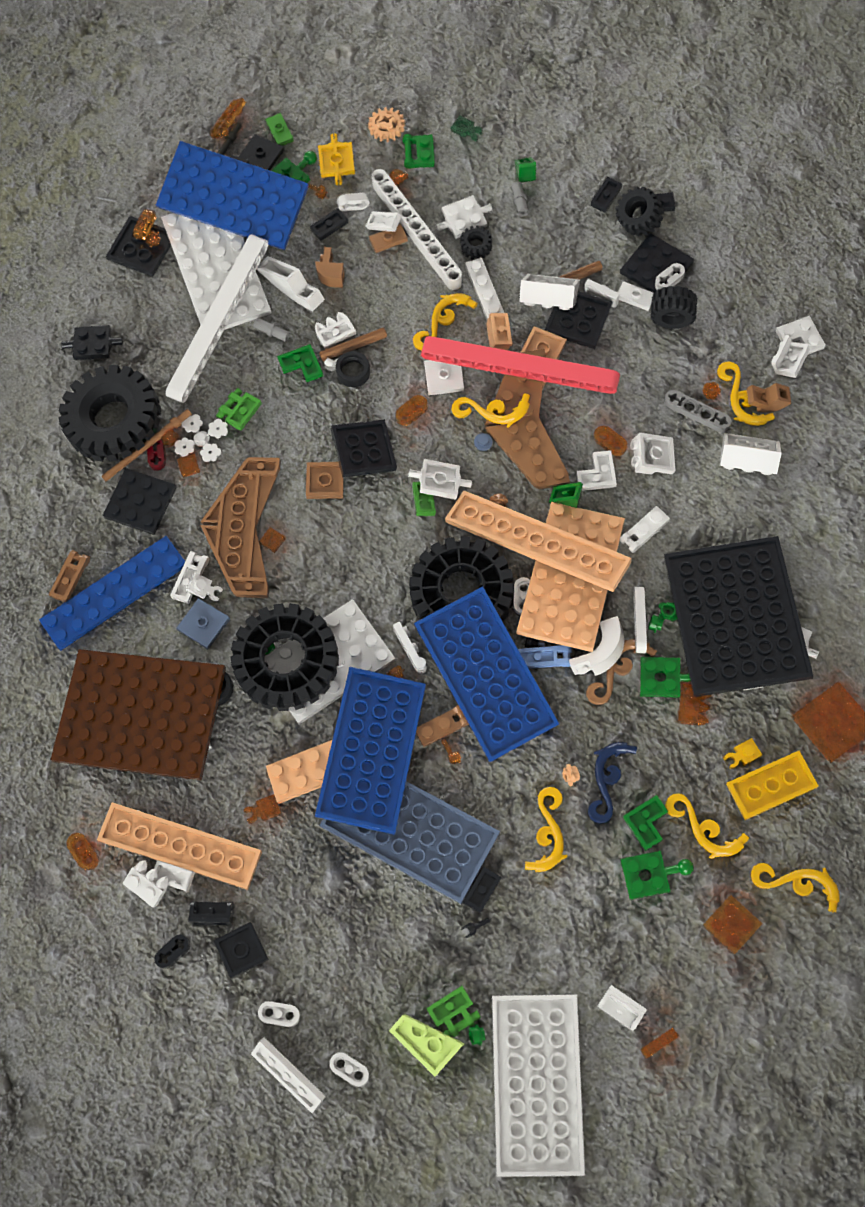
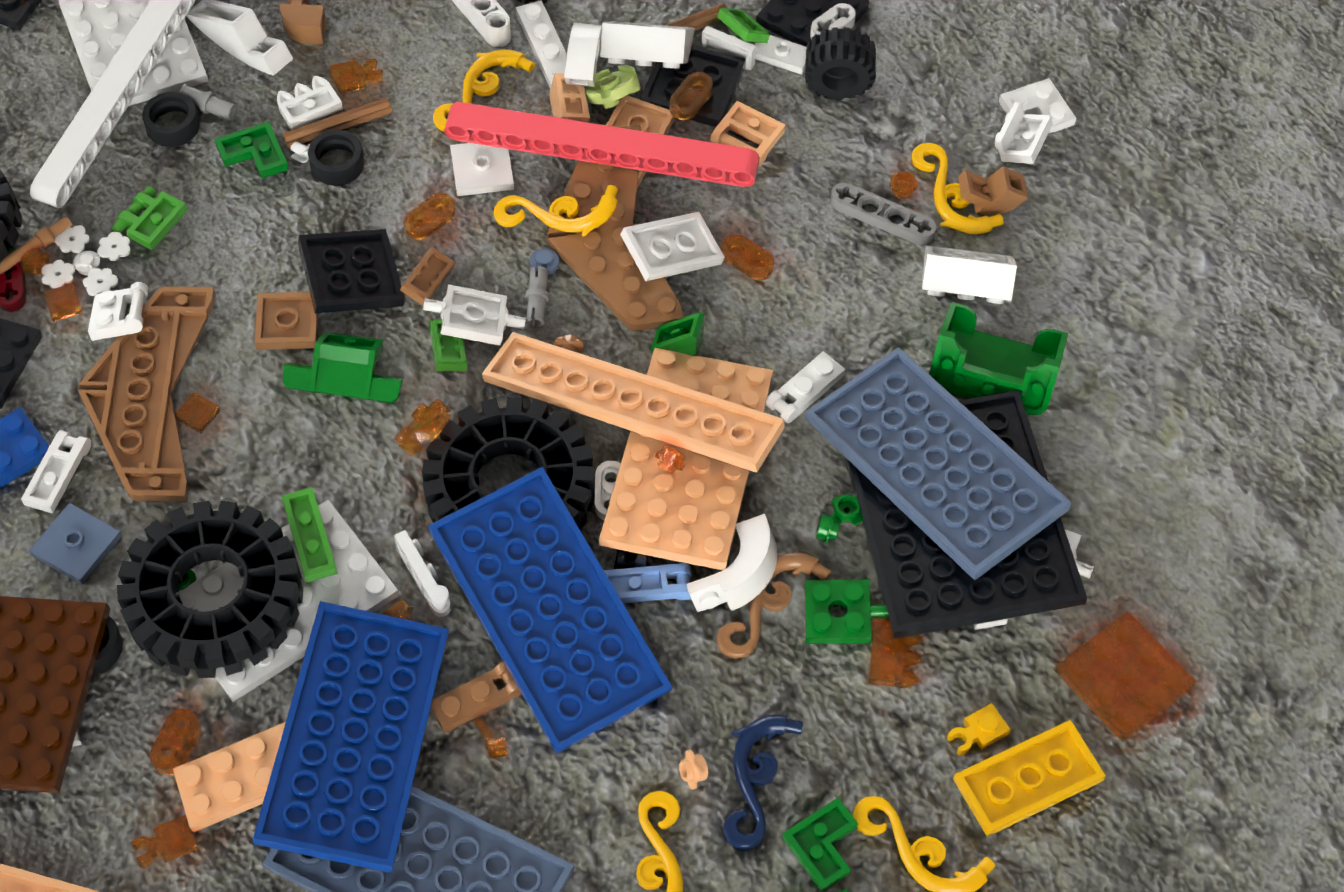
camera: 10 degrees left, 10 degrees down
white plate [186,573,223,602] -> none
white plate [577,450,617,491] -> none
white plate [630,433,676,475] -> none
white beam [633,587,647,653] -> none
none -> white plate [88,282,149,341]
none -> black tyre [142,92,200,147]
none -> clear orange plate [150,709,201,775]
none -> bright green plate [281,487,338,583]
none -> green plate [282,332,403,403]
none -> clear orange plate [329,59,383,93]
none -> clear orange plate [394,399,451,456]
none -> medium nougat plate [400,246,456,305]
none -> light grey pin [525,266,549,327]
none -> white arch [564,23,602,87]
none -> yellowish green plate [585,65,641,108]
none -> white plate [620,212,725,281]
none -> clear orange plate [655,445,686,473]
none -> clear orange plate [669,72,713,120]
none -> light nougat plate [710,101,786,166]
none -> bright green plate [717,8,770,43]
none -> sand blue plate [805,347,1071,580]
none -> green windscreen [929,302,1068,415]

